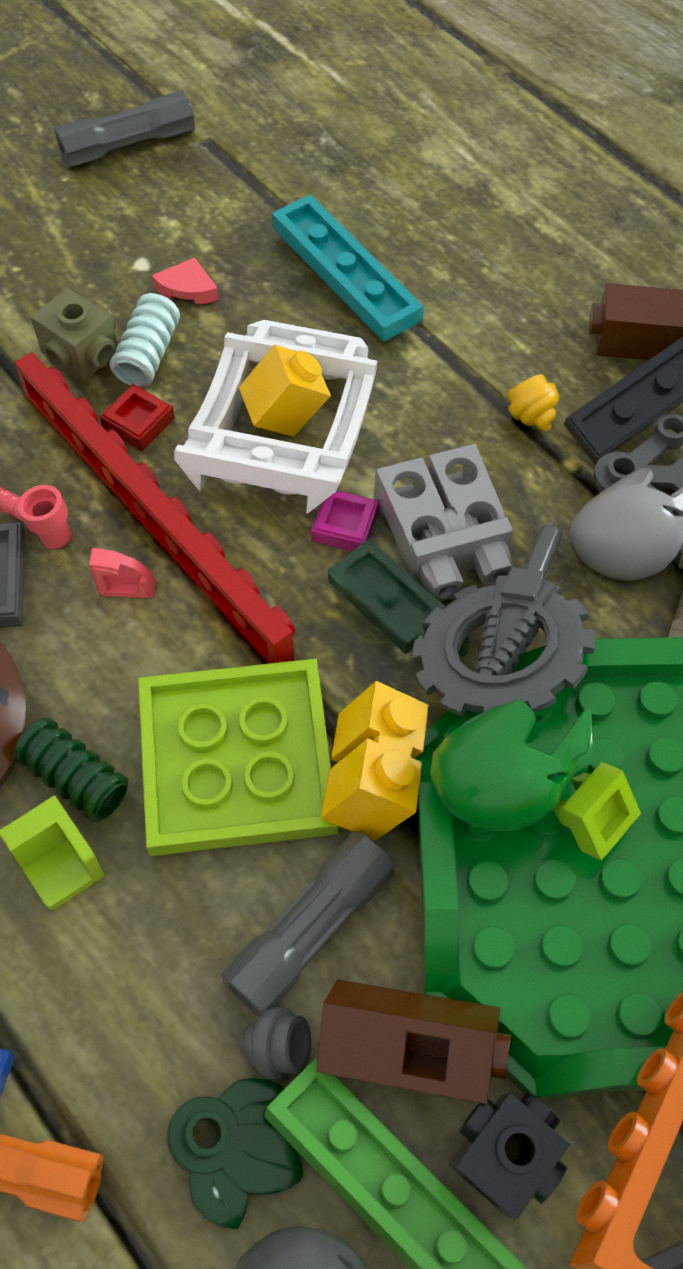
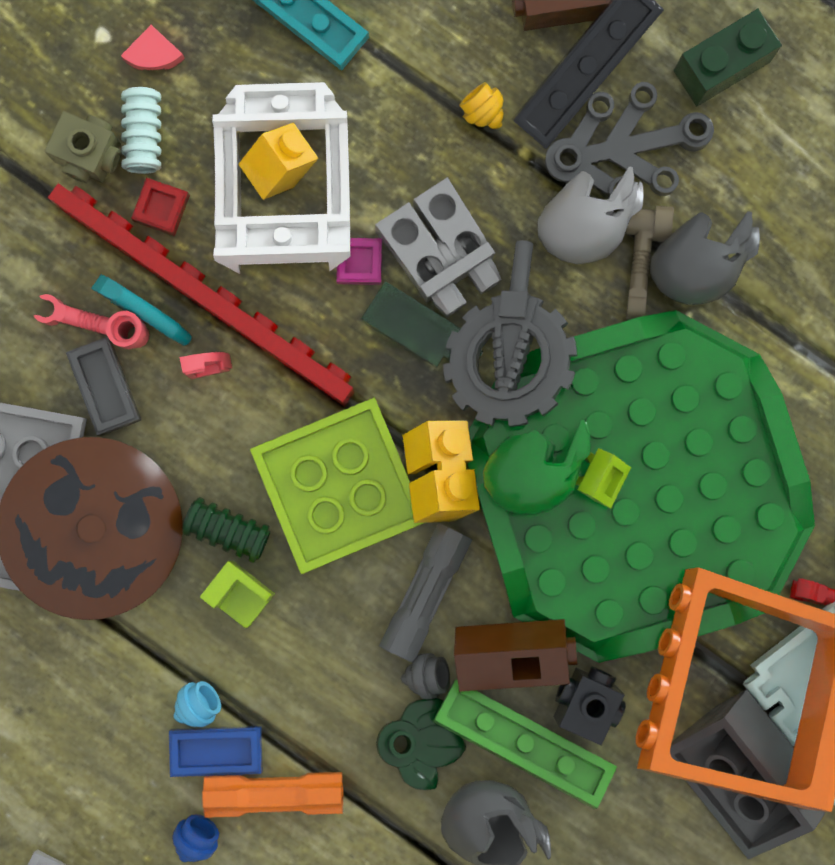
camera: 15 degrees left, 25 degrees up
none -> teal piece [91,274,192,346]

